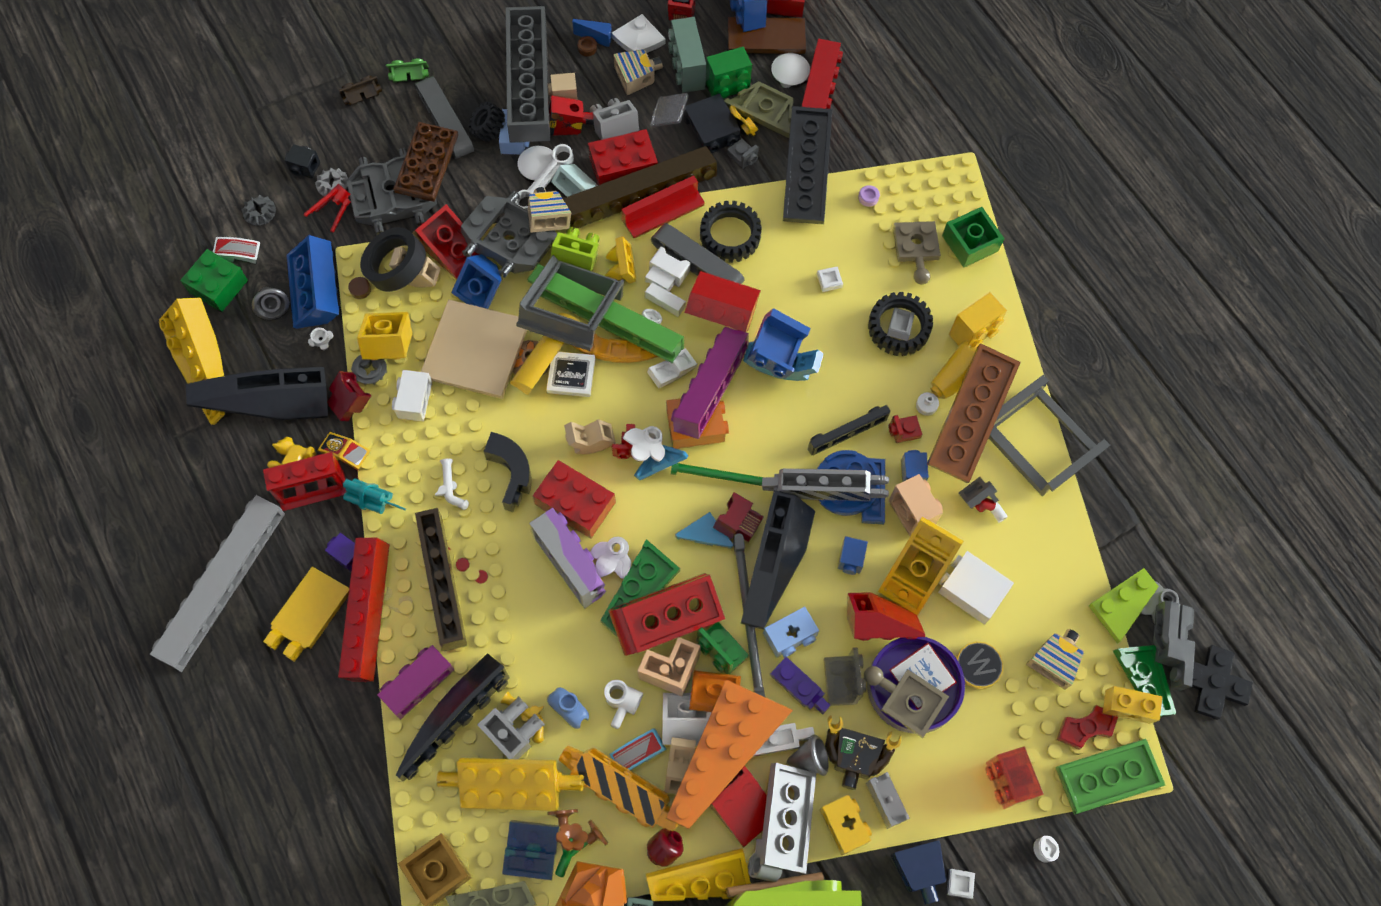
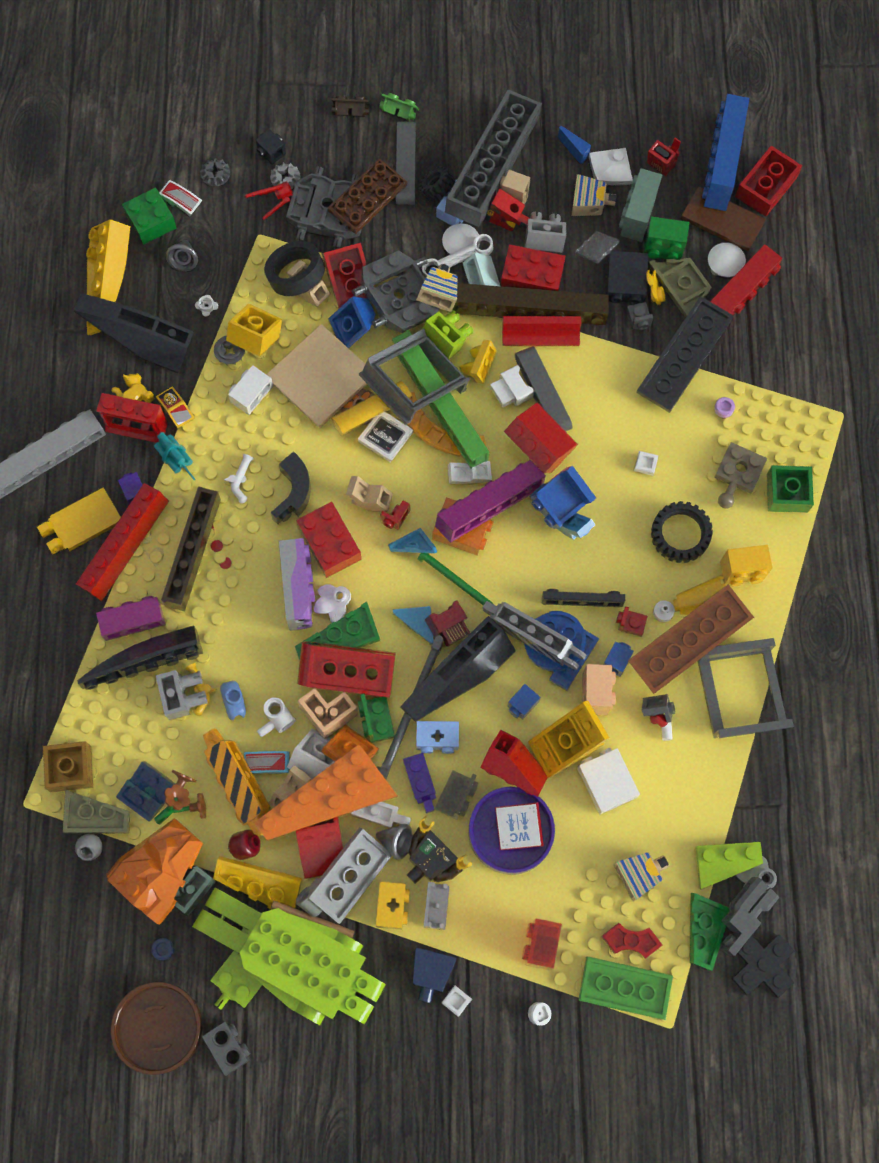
camera: 30 degrees right, 5 degrees up
blue slope [287,235,339,329] -> none
dark red piece [327,371,371,421] -> none
reddish brown tile [348,277,371,299] -> none
yellow plate [437,758,584,811] -> none
reddish brown tile [577,36,597,56] -> none
white plate [623,426,665,462] -> none
white tile [641,309,662,324] -> none
white piece [645,282,686,317] -> none
black tyre [700,201,762,263] -> none
dark tan plate [864,666,949,738] -> none
light grey tile [887,307,915,341] -> none
black tile [956,641,1003,689] -> none
yellow brick [1103,686,1162,724] -> none

